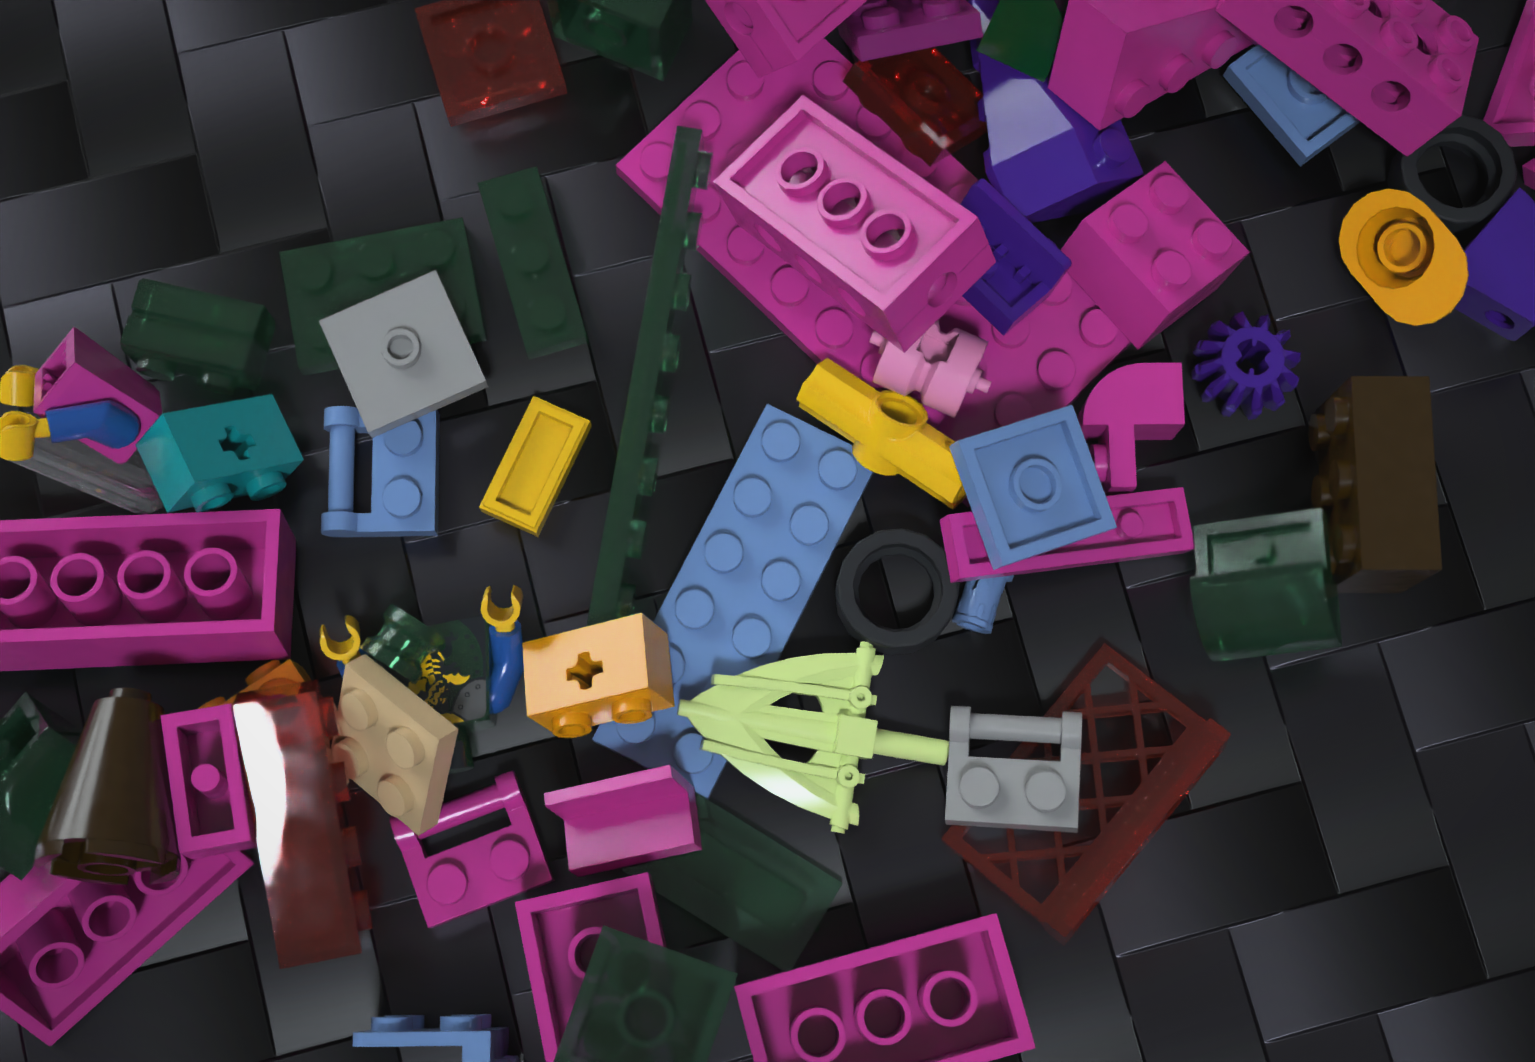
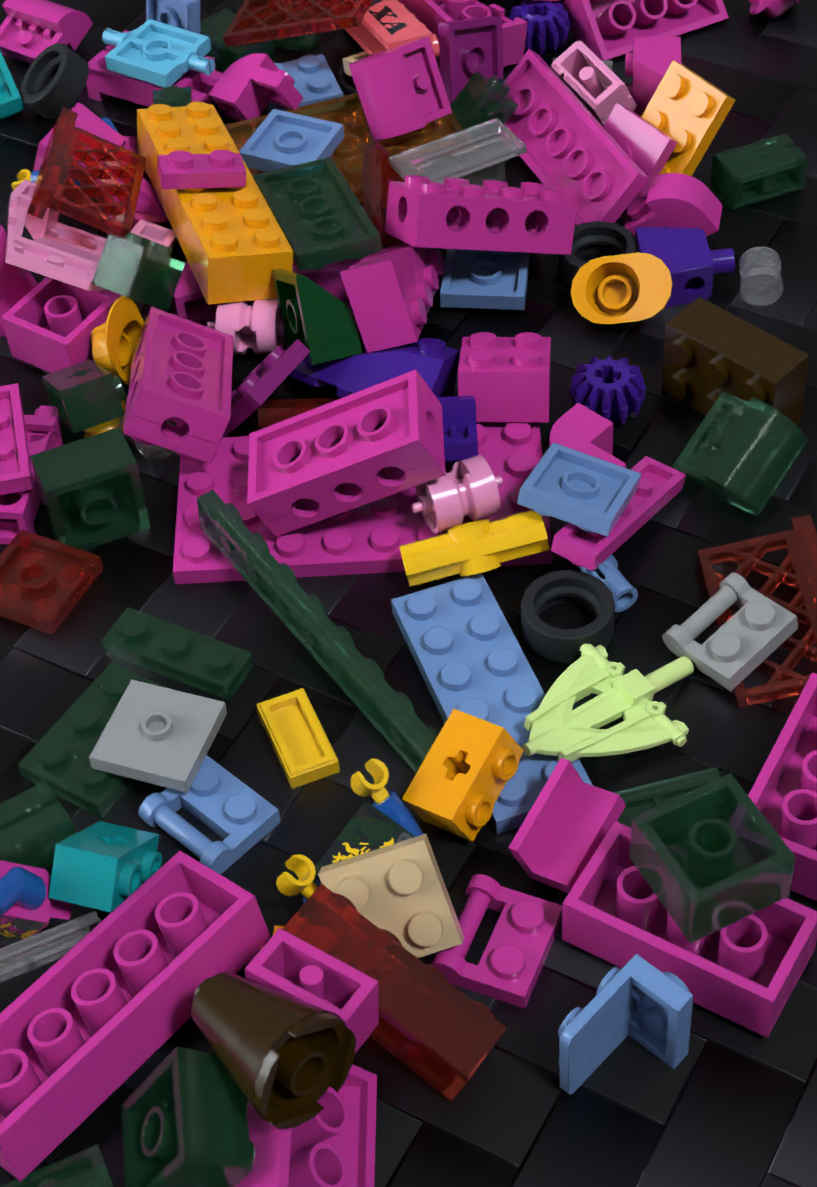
camera: 40 degrees left, 30 degrees down
clear green wheel [360,604,446,685] -> none

